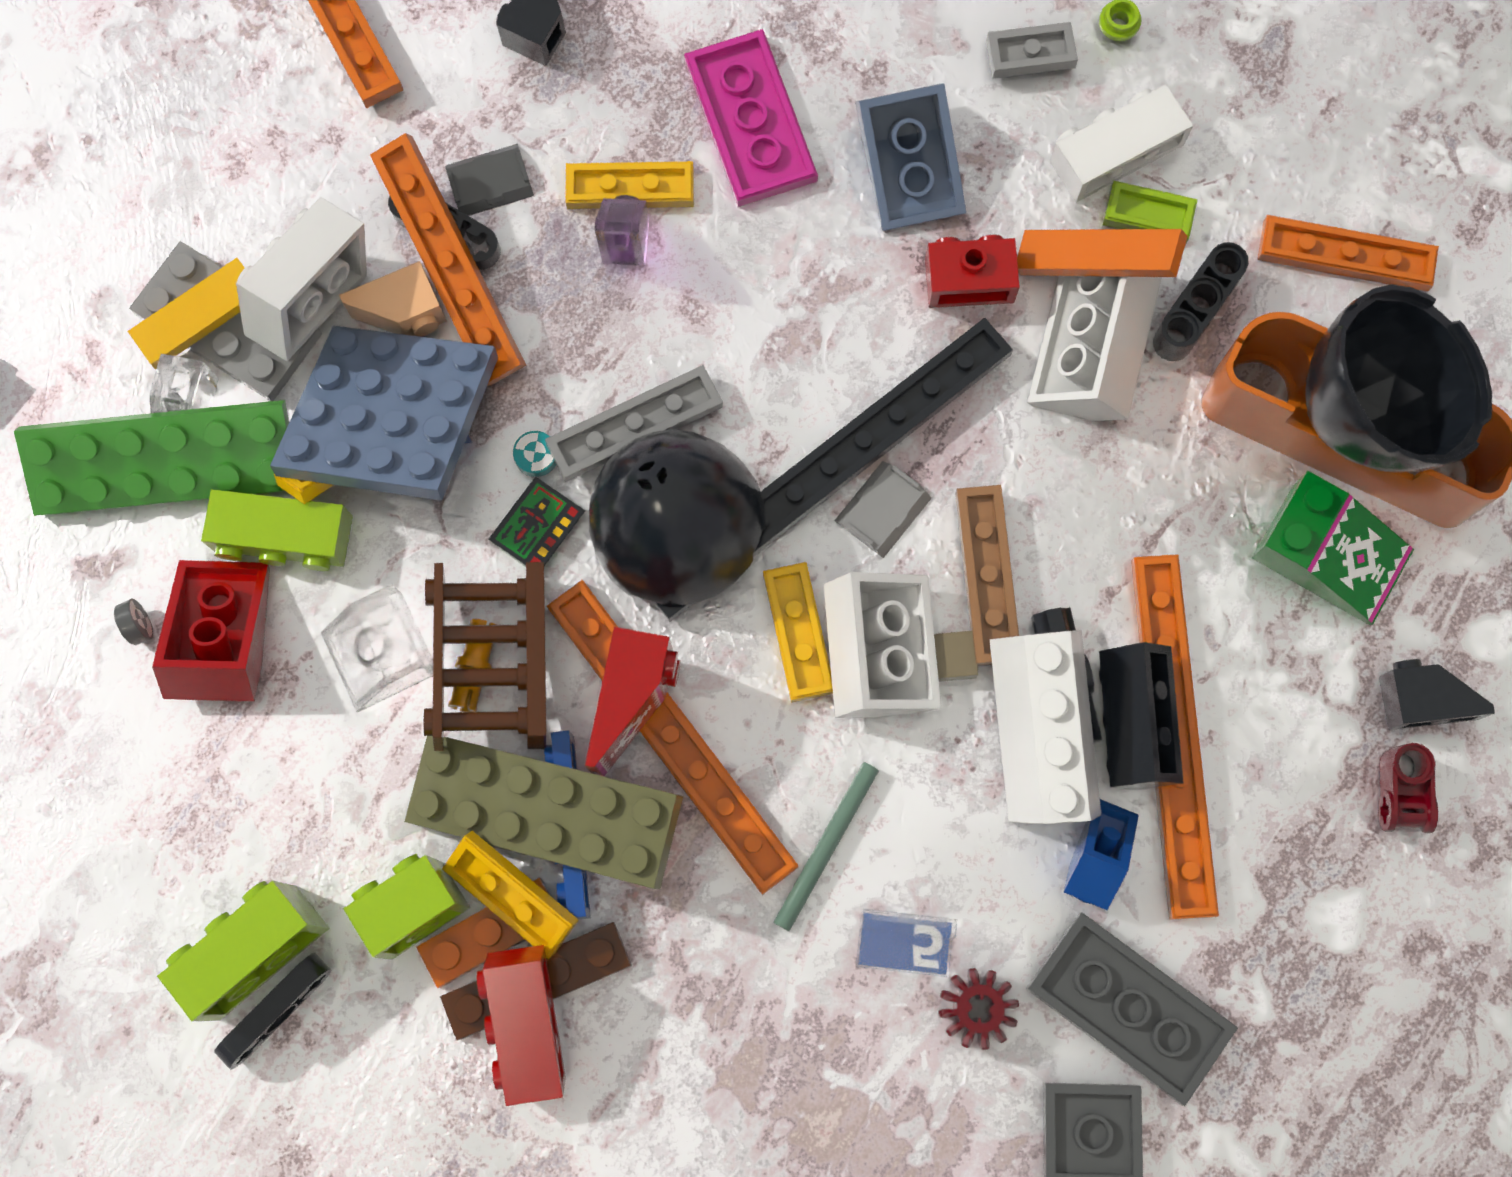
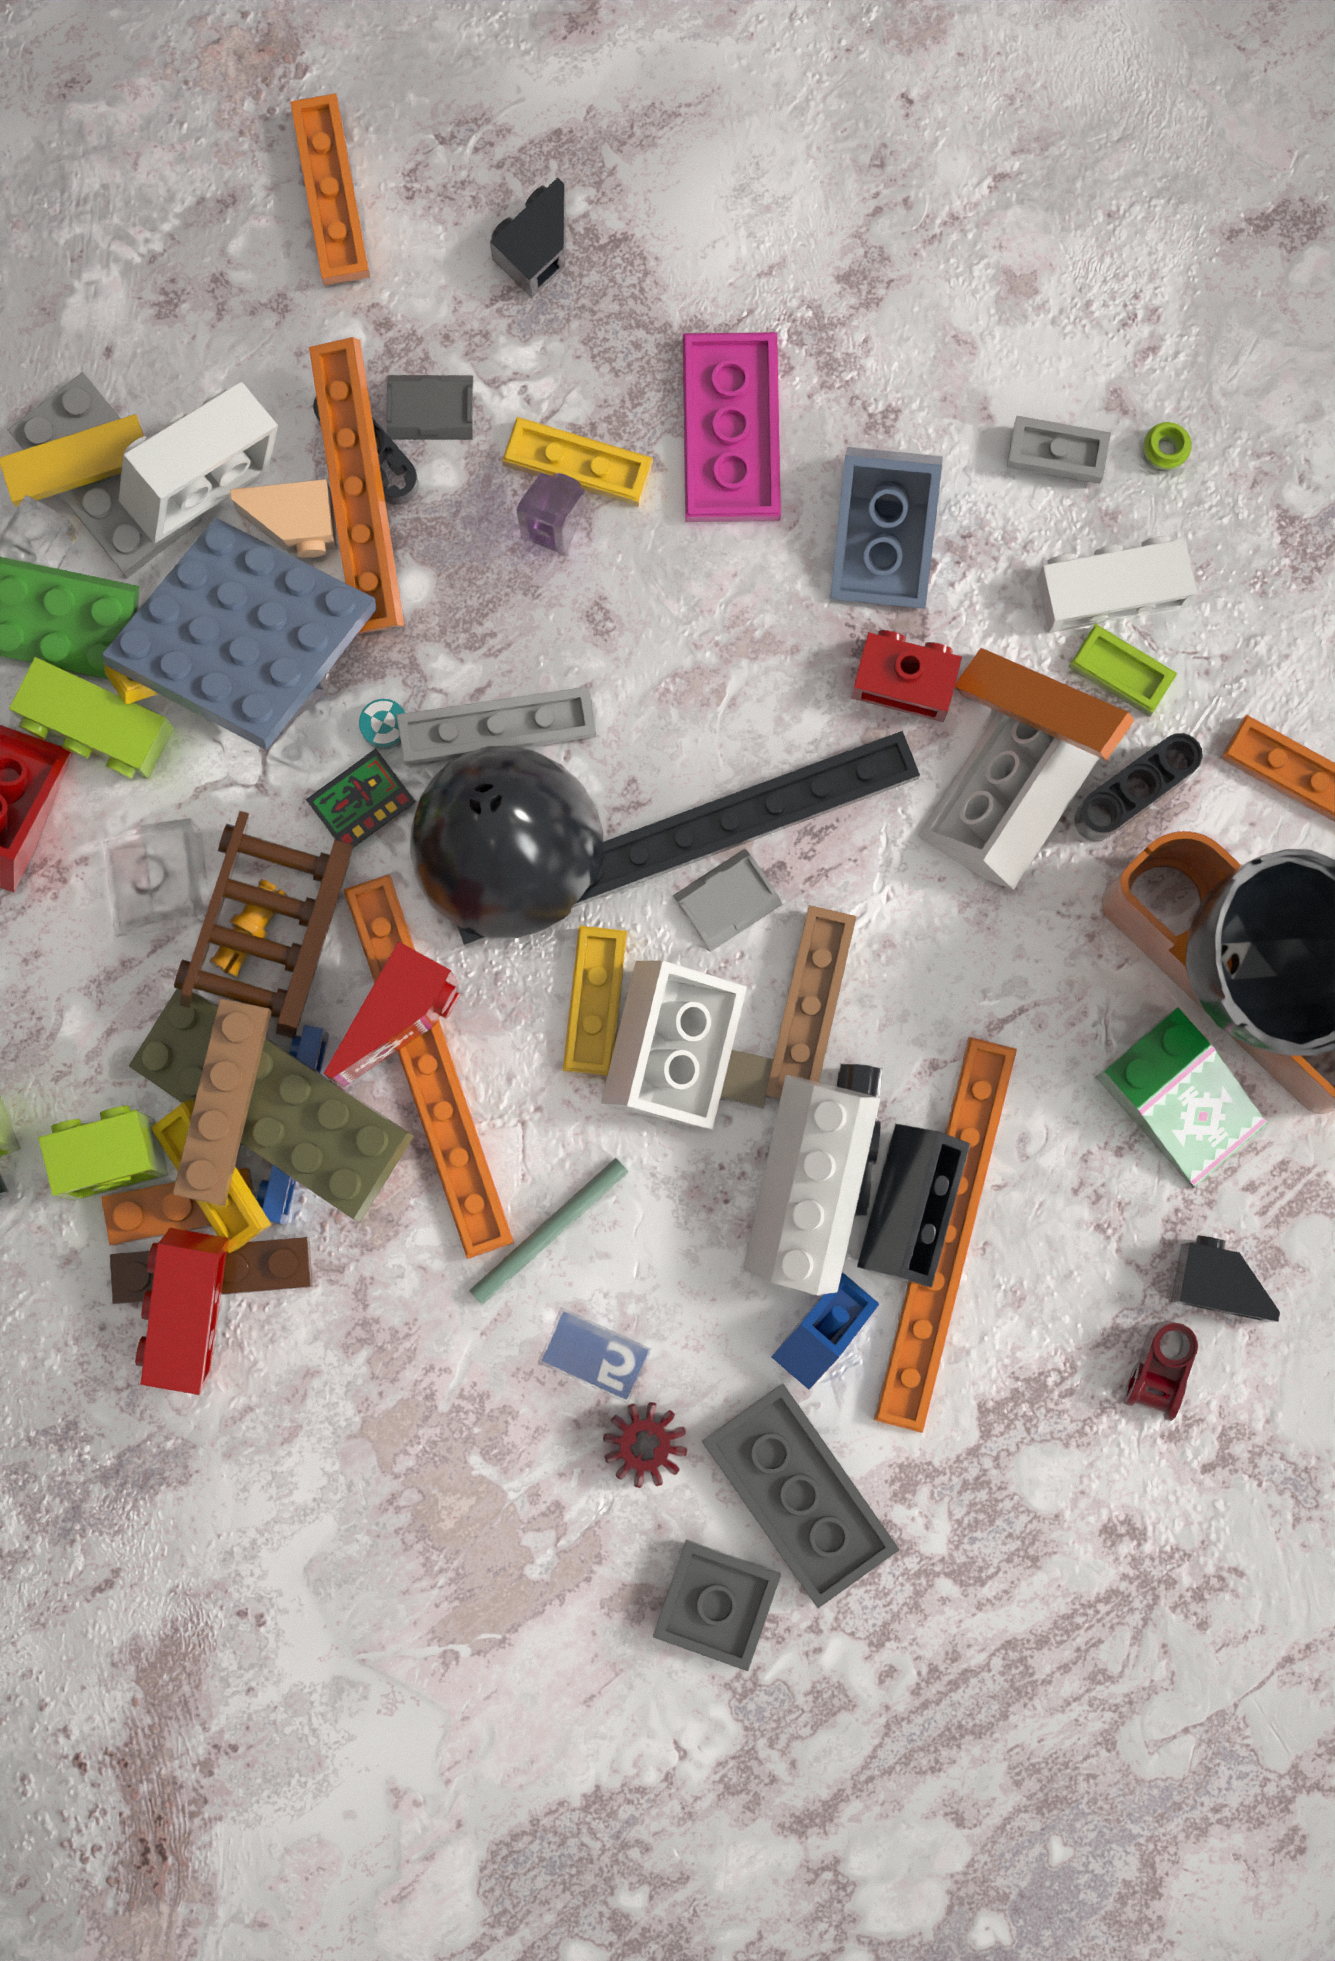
camera: 15 degrees right, 5 degrees up
none -> medium nougat plate [173,998,272,1206]

